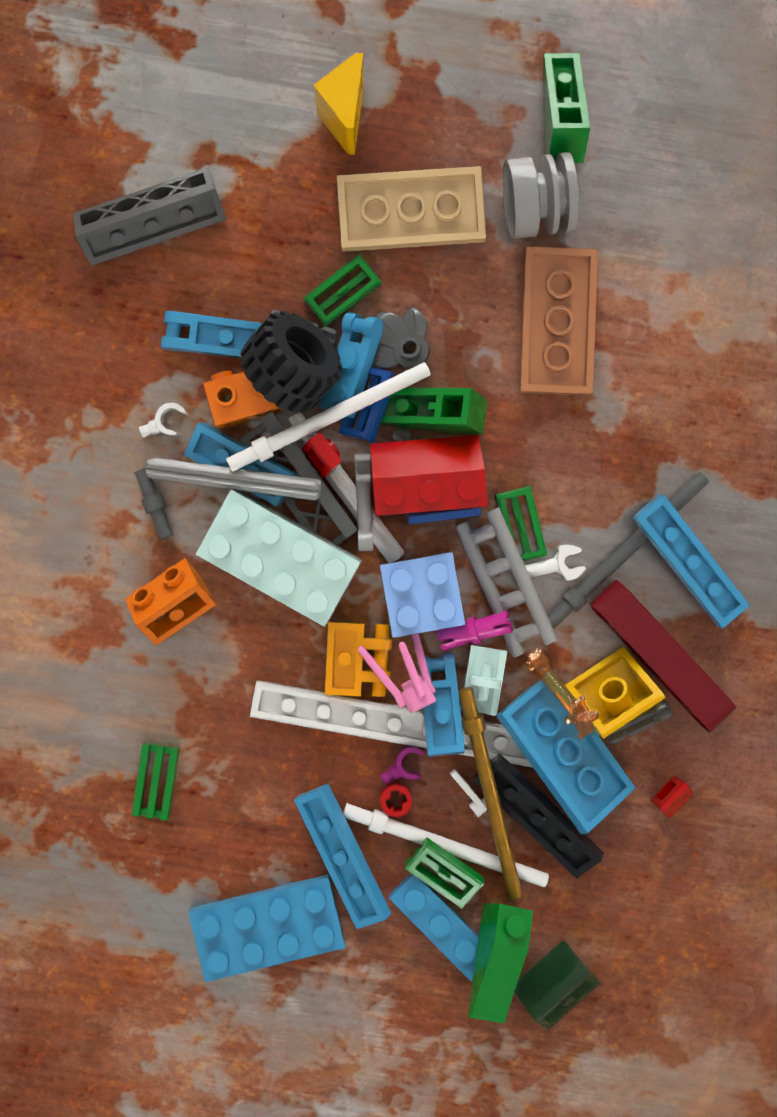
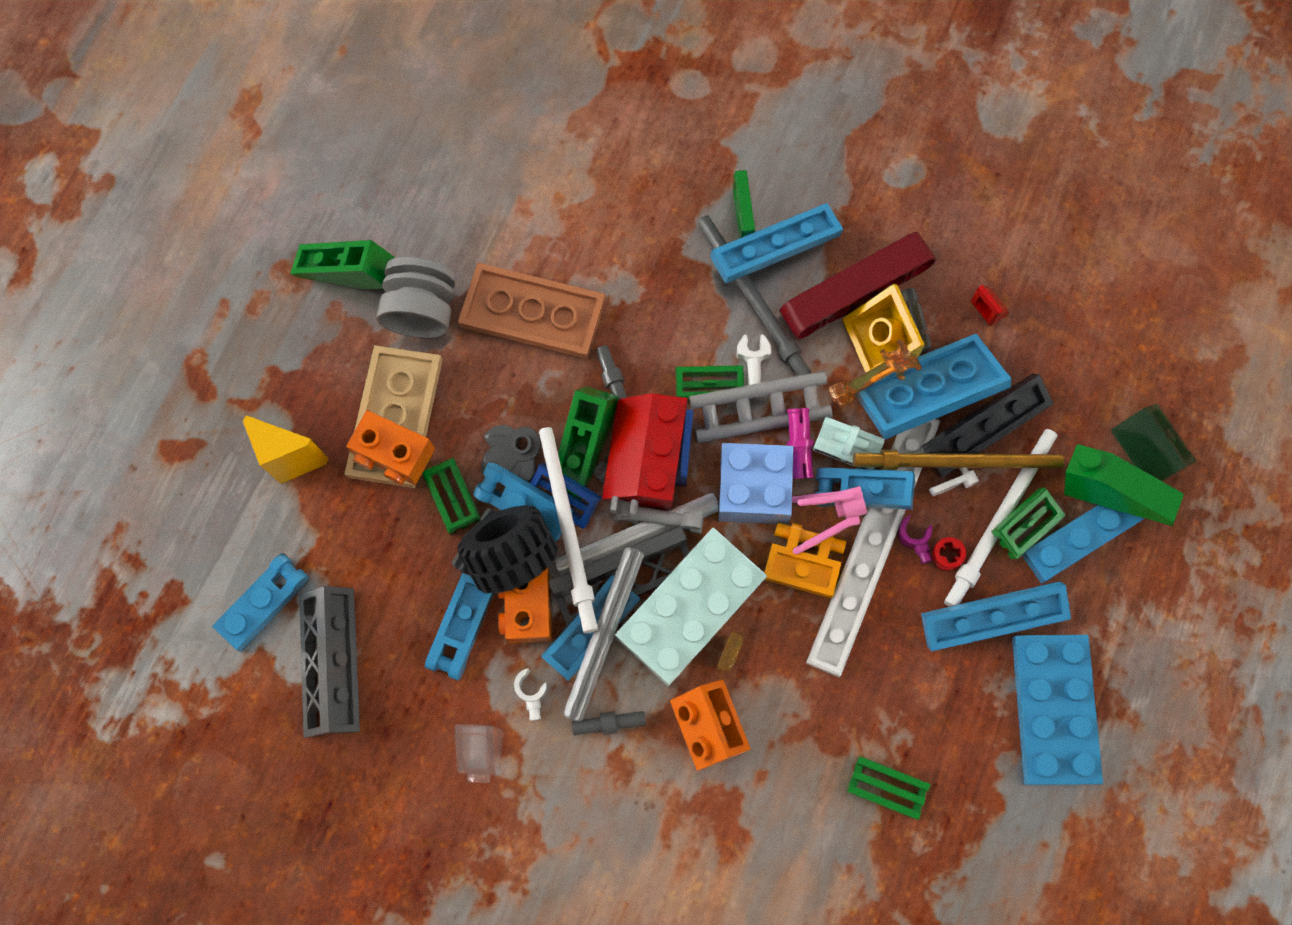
camera: 75 degrees left, 15 degrees down
red plate [301,432,343,479] -> none
none -> dark azure plate [212,553,309,652]
none -> orange brick [346,410,435,485]
none -> clear slope [455,724,503,783]
none -> dark grey bar [595,345,627,399]
none -> clear yellow tile [717,631,744,673]
none -> green tile [732,170,755,239]

